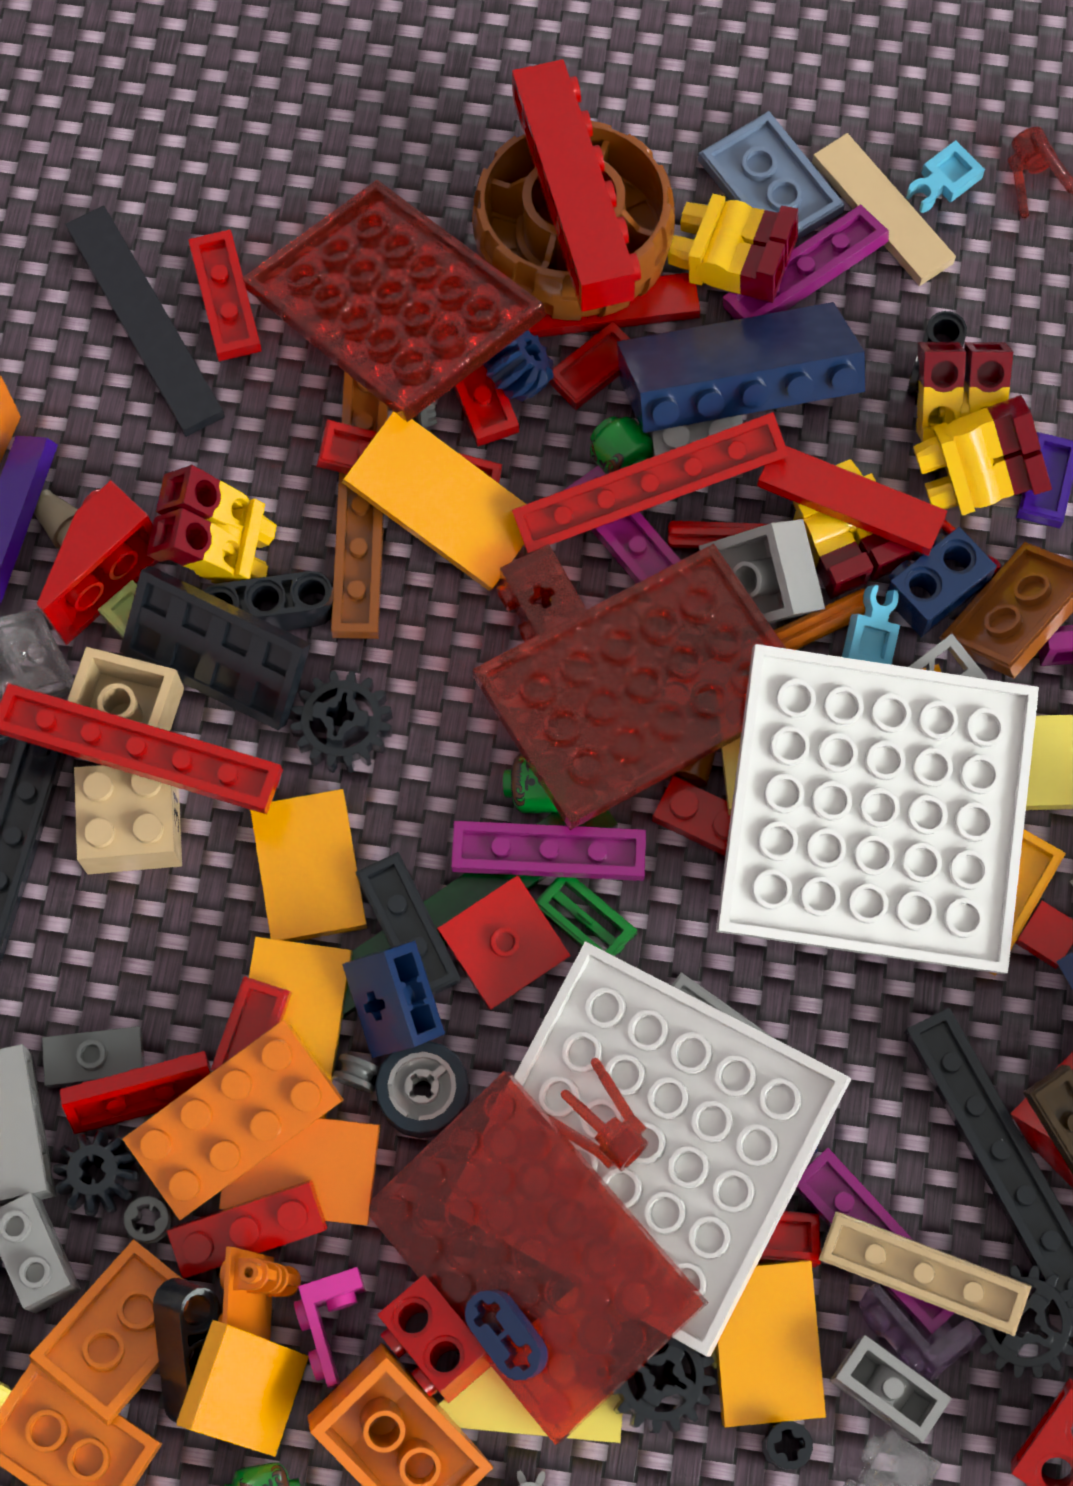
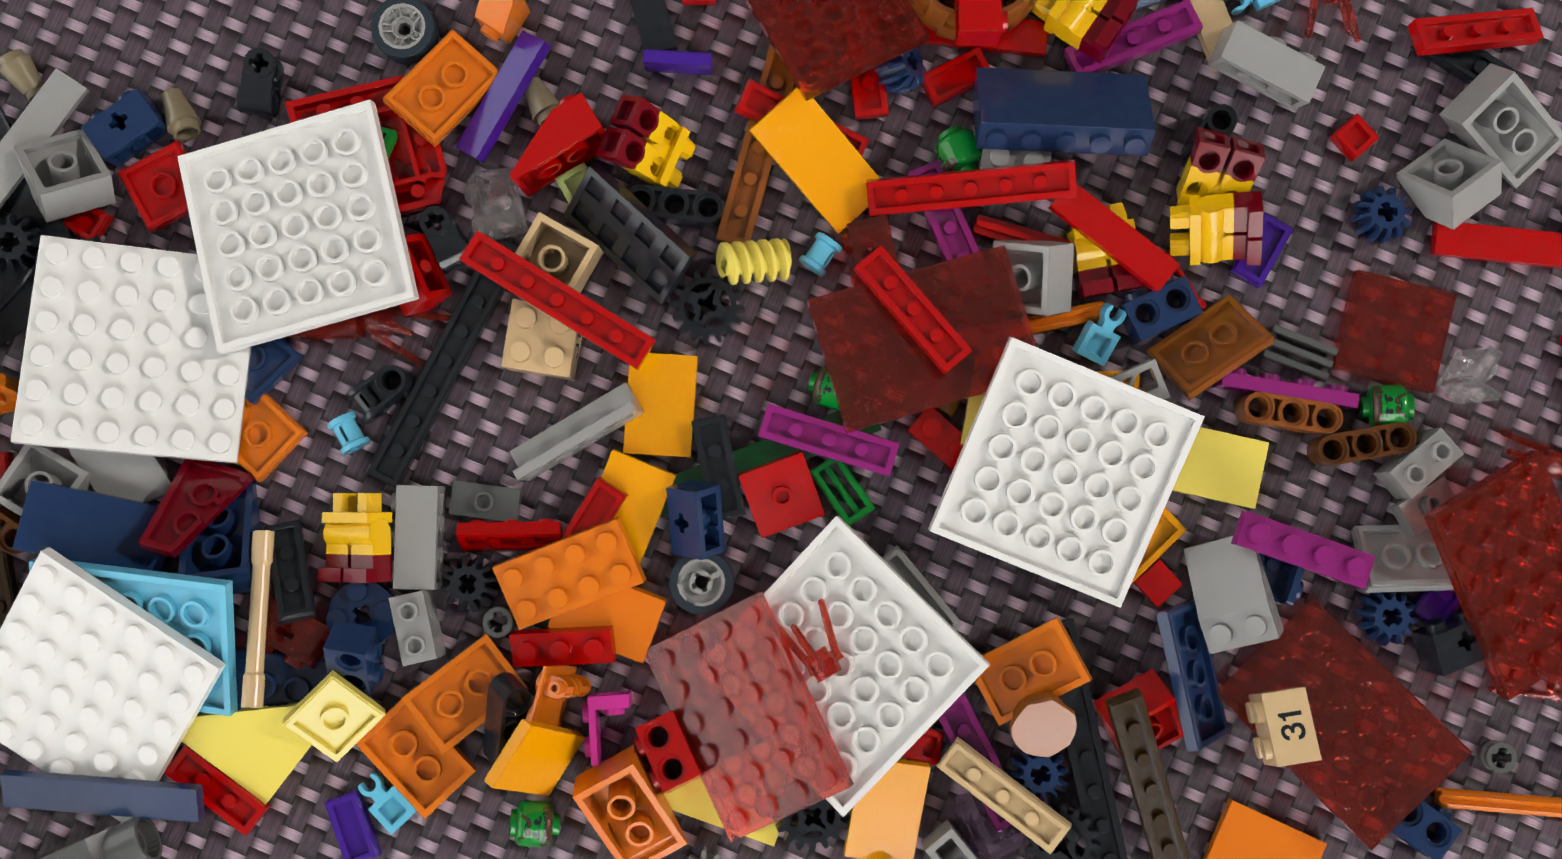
camera: 15 degrees right, 15 degrees up
dark grey bush [332,1054,379,1093] -> none
dark blue beam [465,1289,548,1380] -> none
none -> light grey fence [509,383,644,481]
none -> dark purple tile [643,49,713,75]
none -> light yellow piece [716,238,792,285]
none -> medium azure bush [799,232,842,277]
none -> red plate [853,245,973,375]
none -> orange plate [975,616,1092,726]
none -> dark blue gear [1008,748,1068,802]
none -> hat [1009,692,1077,757]
none -> light grey brick [1207,20,1326,110]

